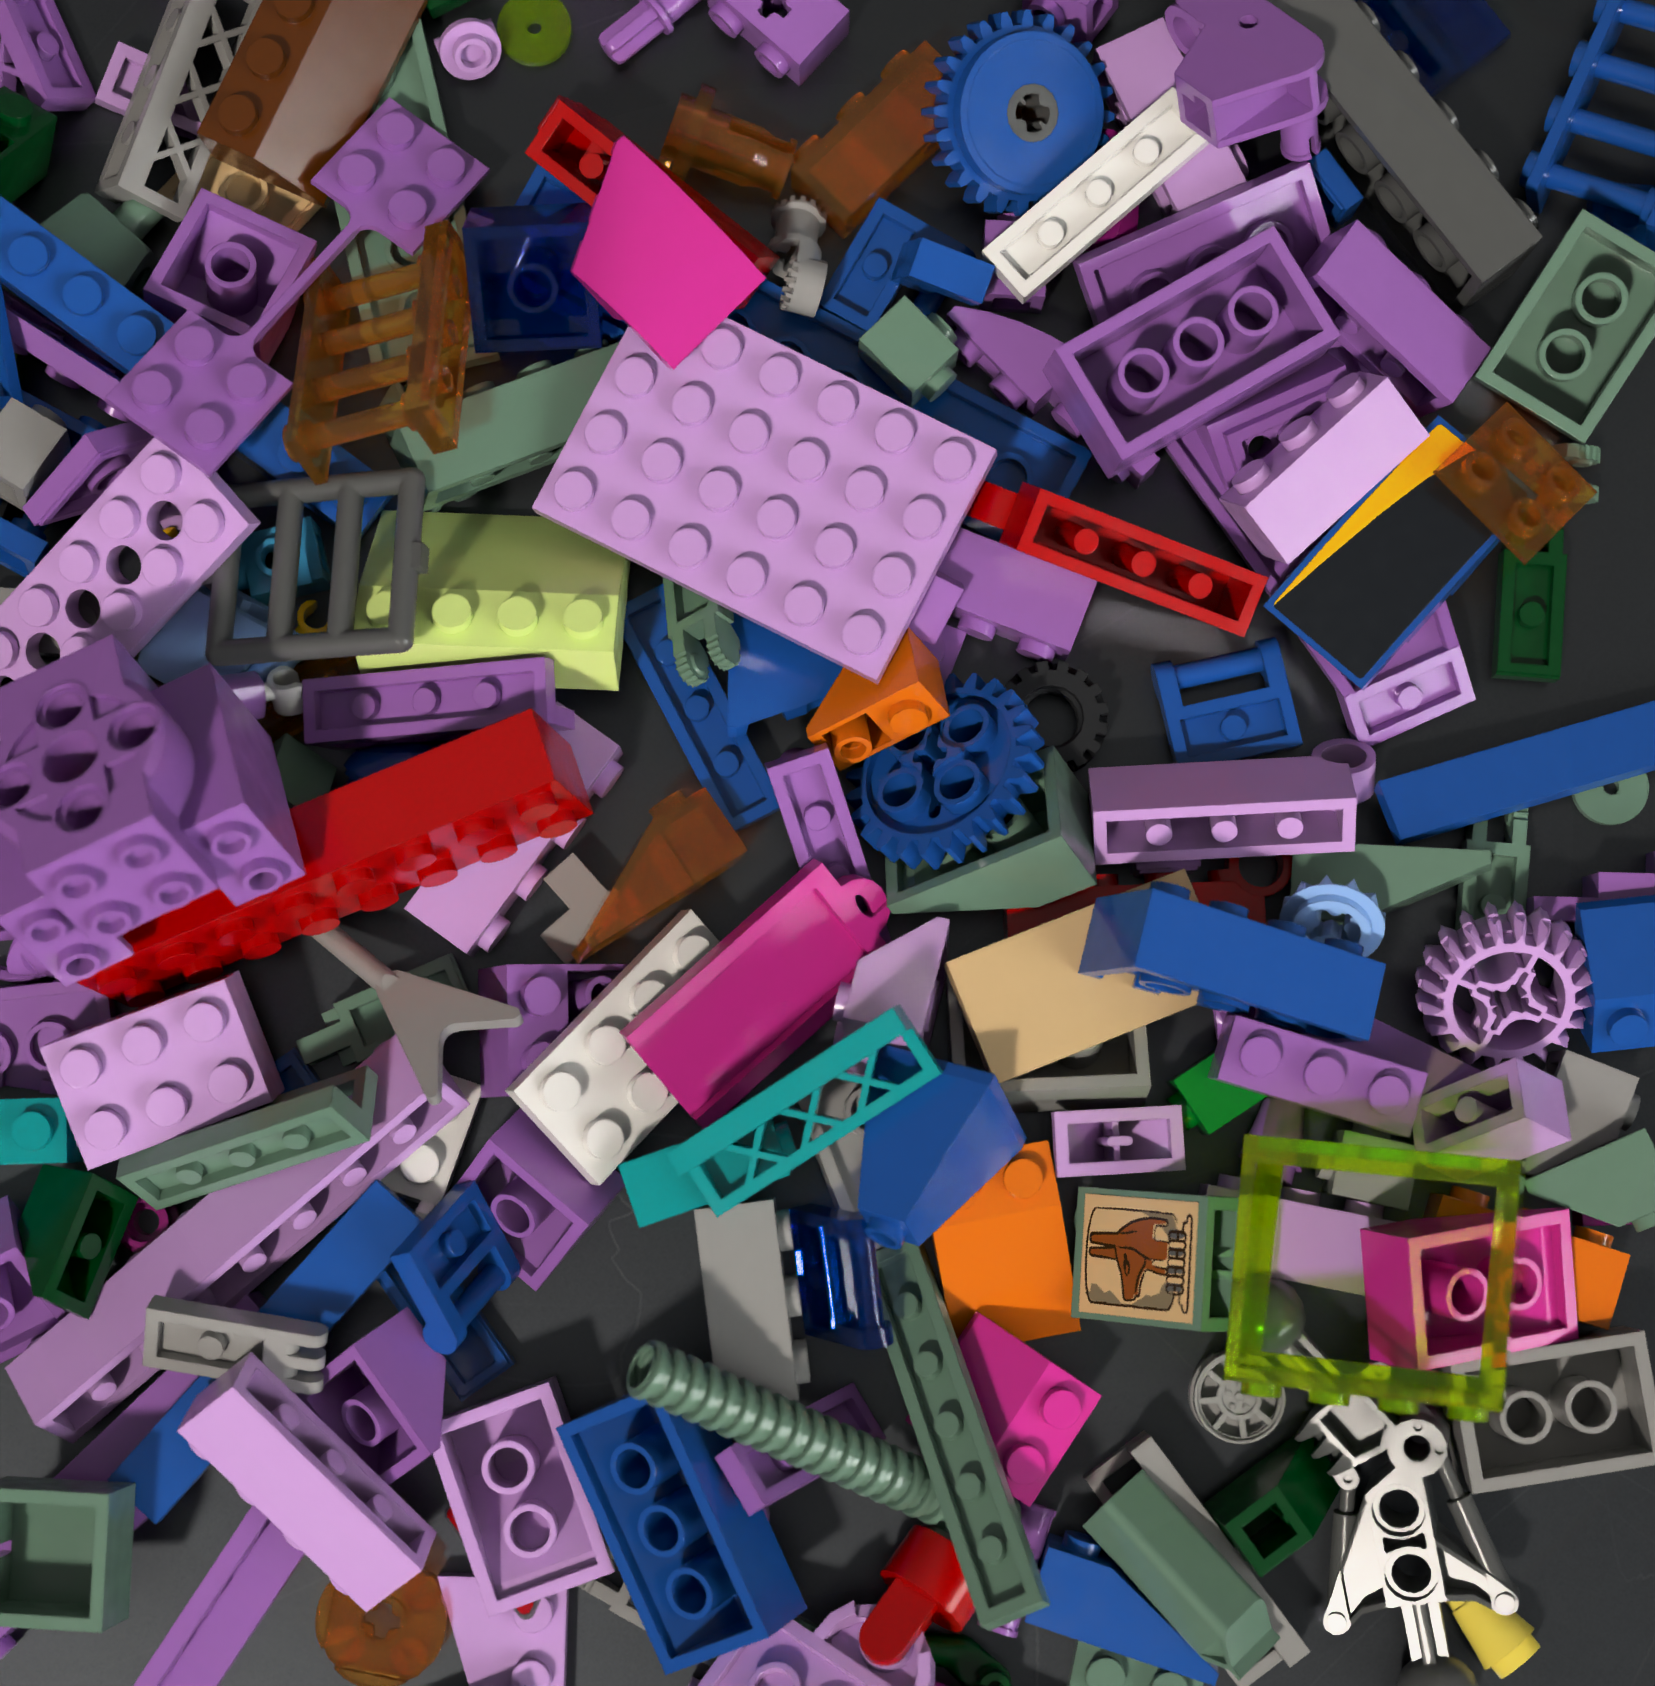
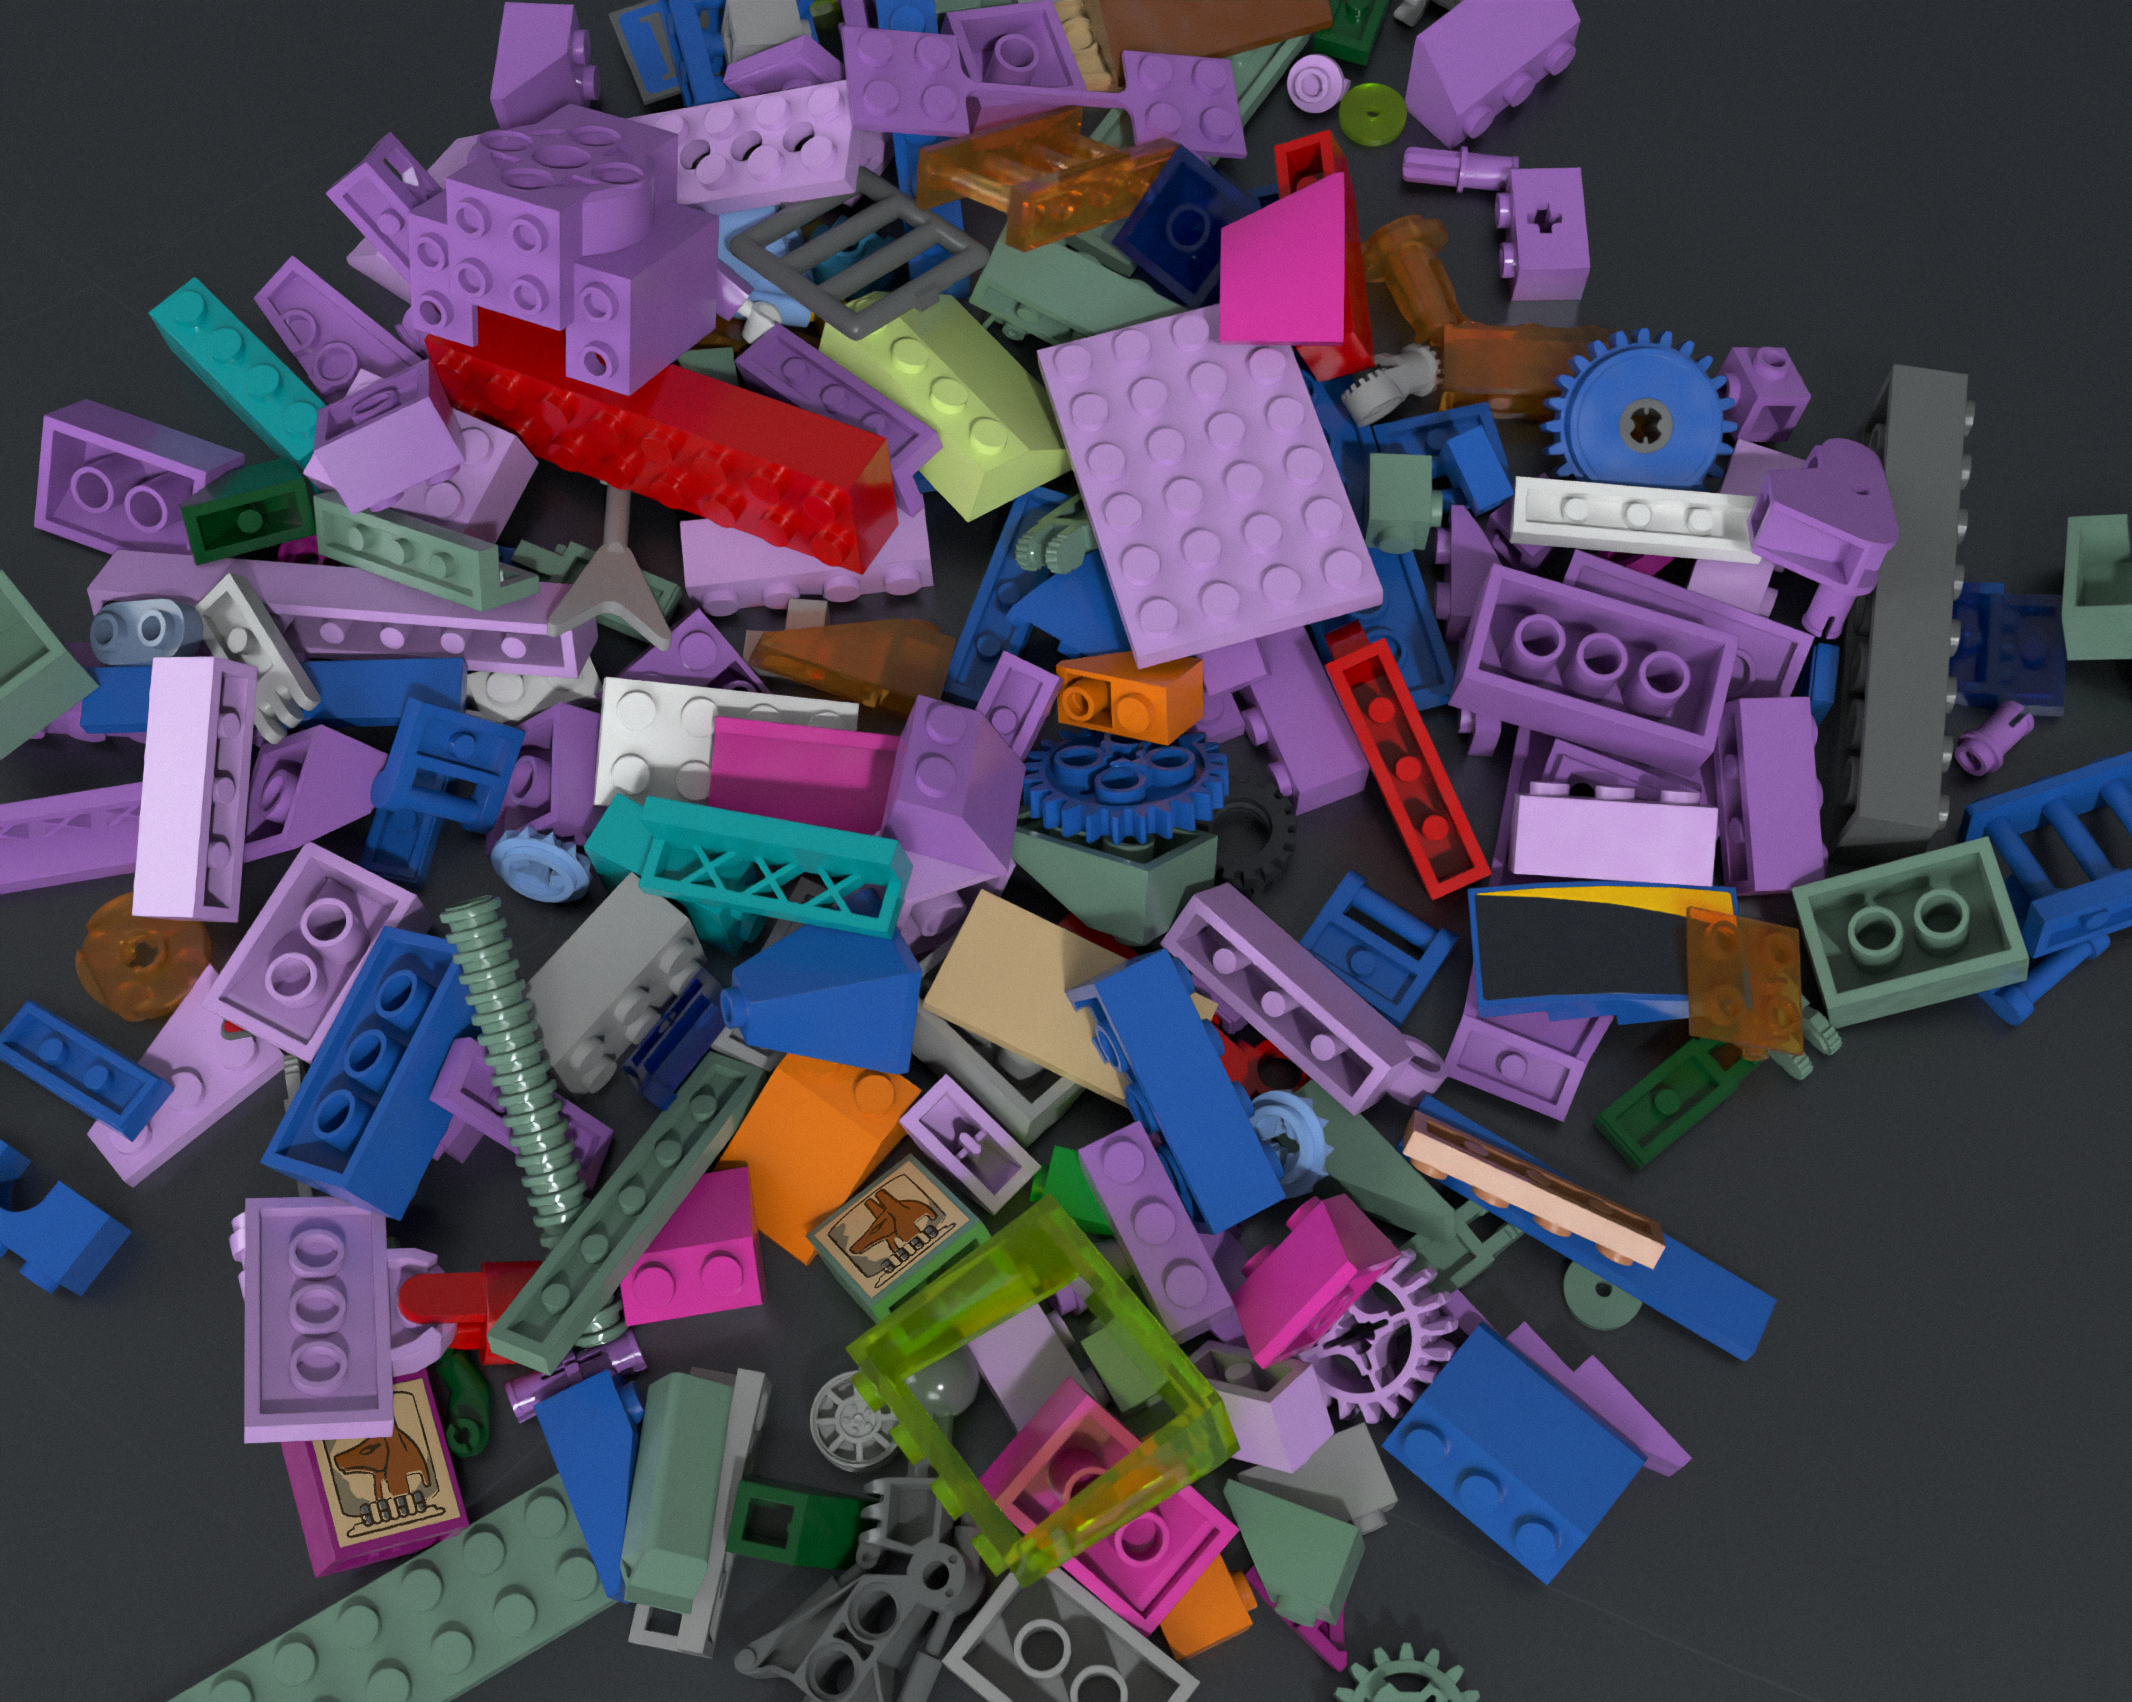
camera: 50 degrees right, 15 degrees down
none -> sand blue plate [90,598,203,666]
none -> medium lavender slope [313,358,466,515]
none -> light blue gear [490,826,593,903]
none -> medium lavender slope [879,694,1026,878]
none -> dark pink slope [1231,1193,1402,1369]
none -> nougat plate [1403,1110,1666,1270]
none -> medium lavender pin [1955,700,2034,776]

